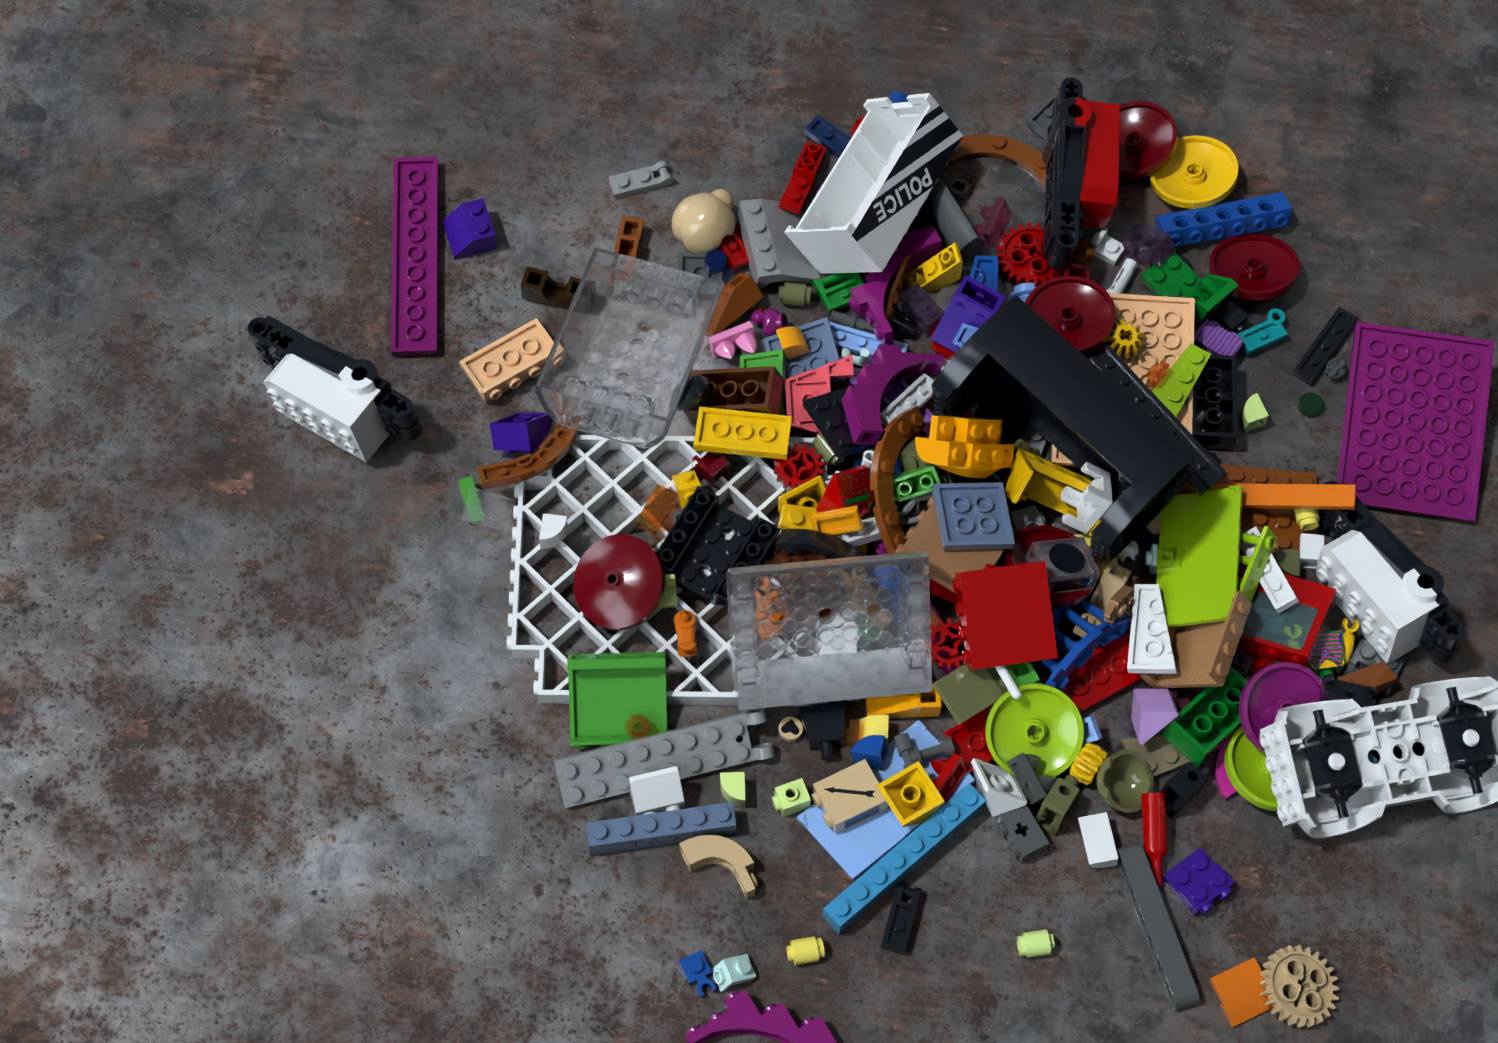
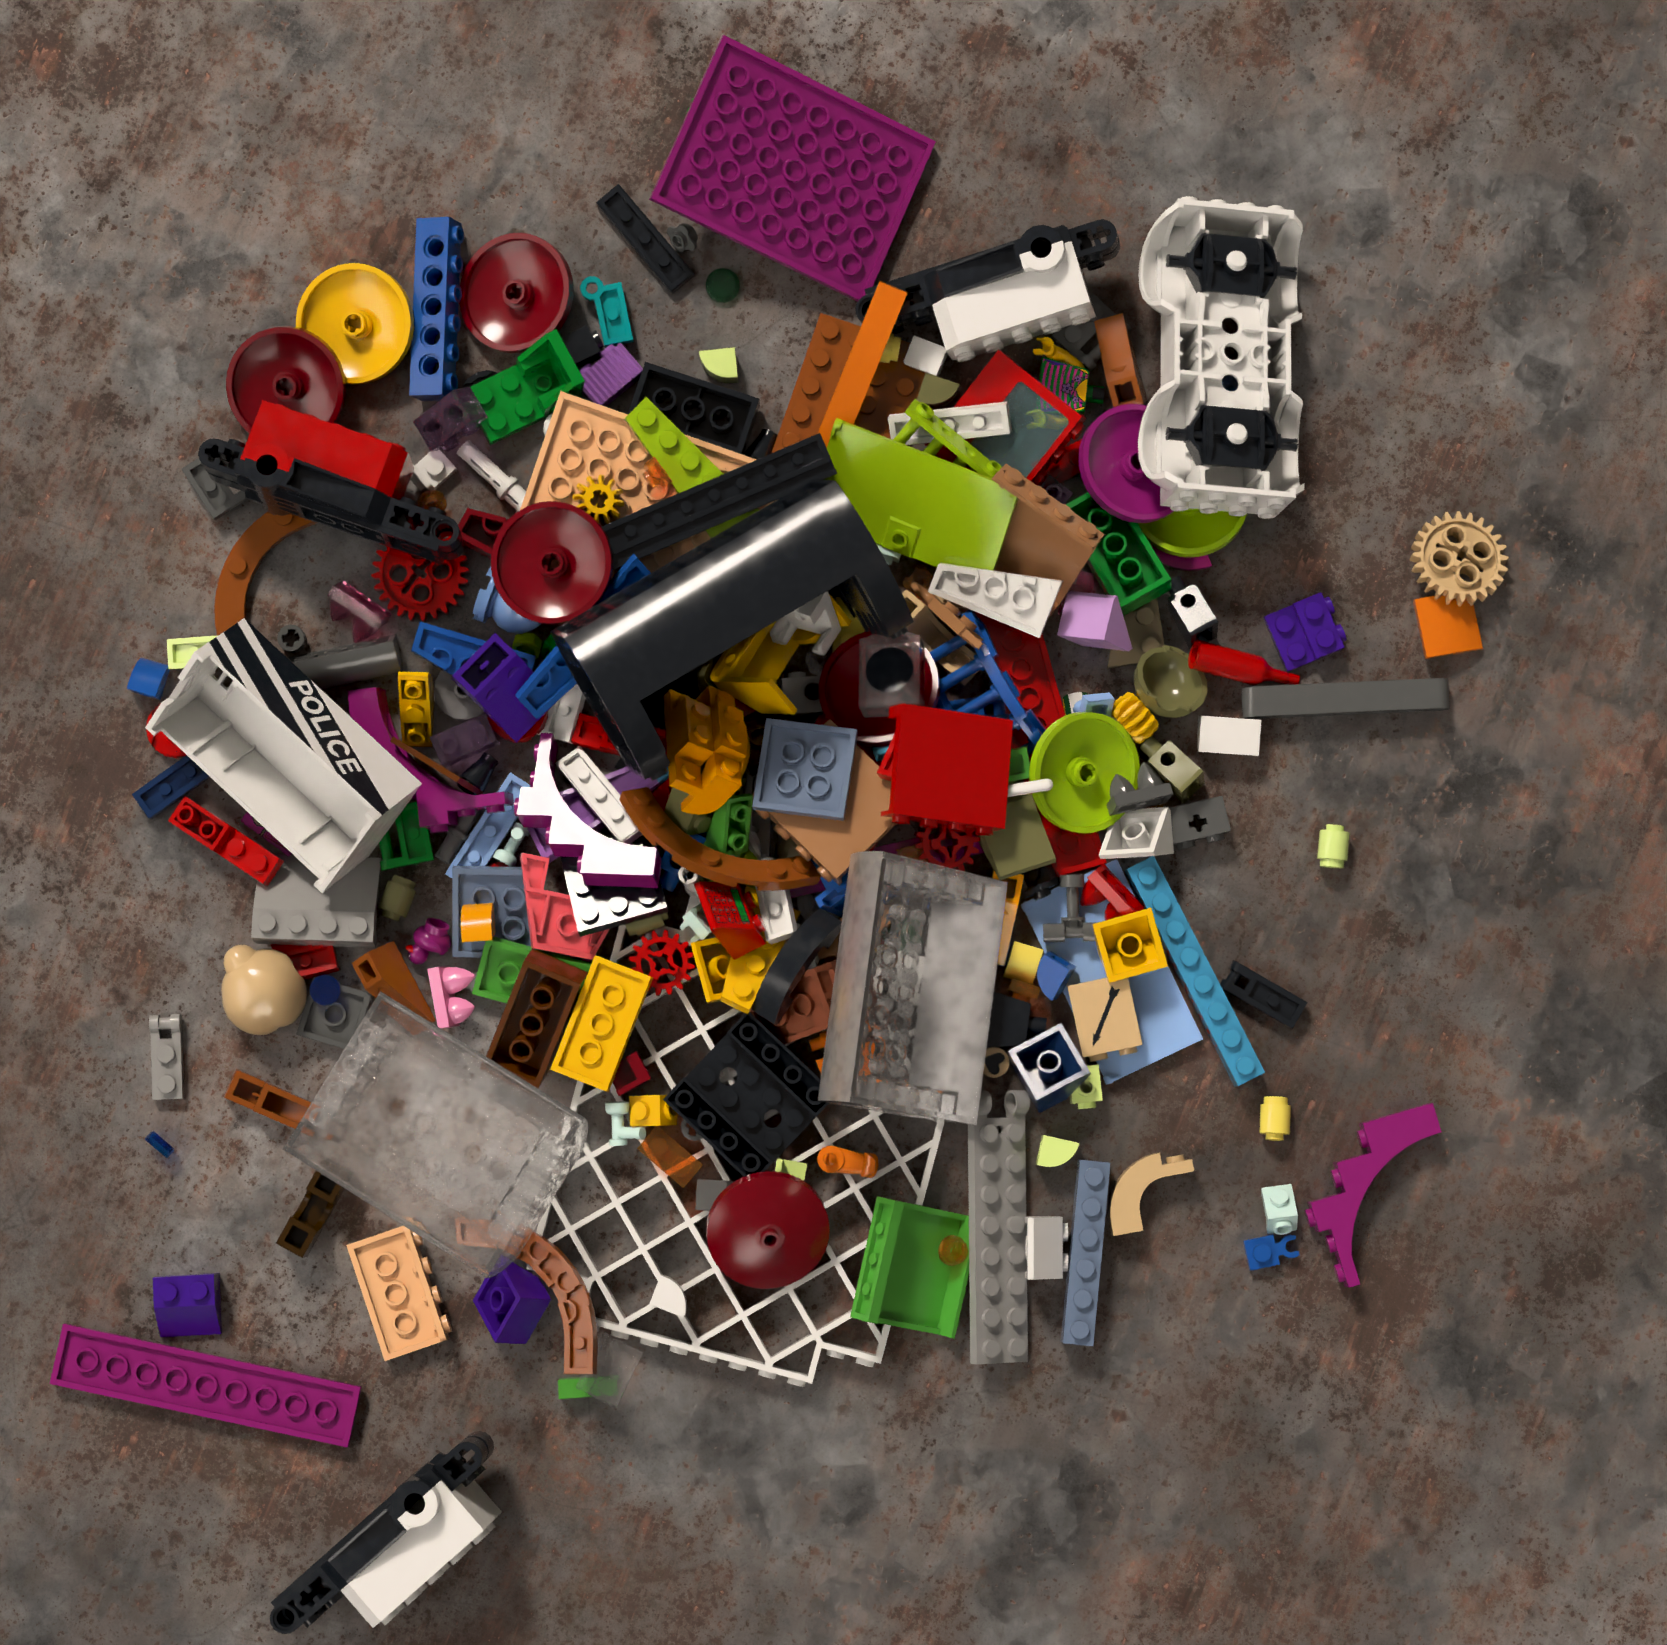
camera: 75 degrees left, 20 degrees up
black hat [672,374,710,411] -> none
light orange tile [811,505,863,536] -> none
black hinge [1319,677,1377,708] -> none
none -> clear blue tile [144,1131,174,1158]
none -> light aqua piece [605,1101,646,1146]
none -> dark blue slope [1008,1023,1091,1113]
none -> black bracket [1020,864,1060,901]

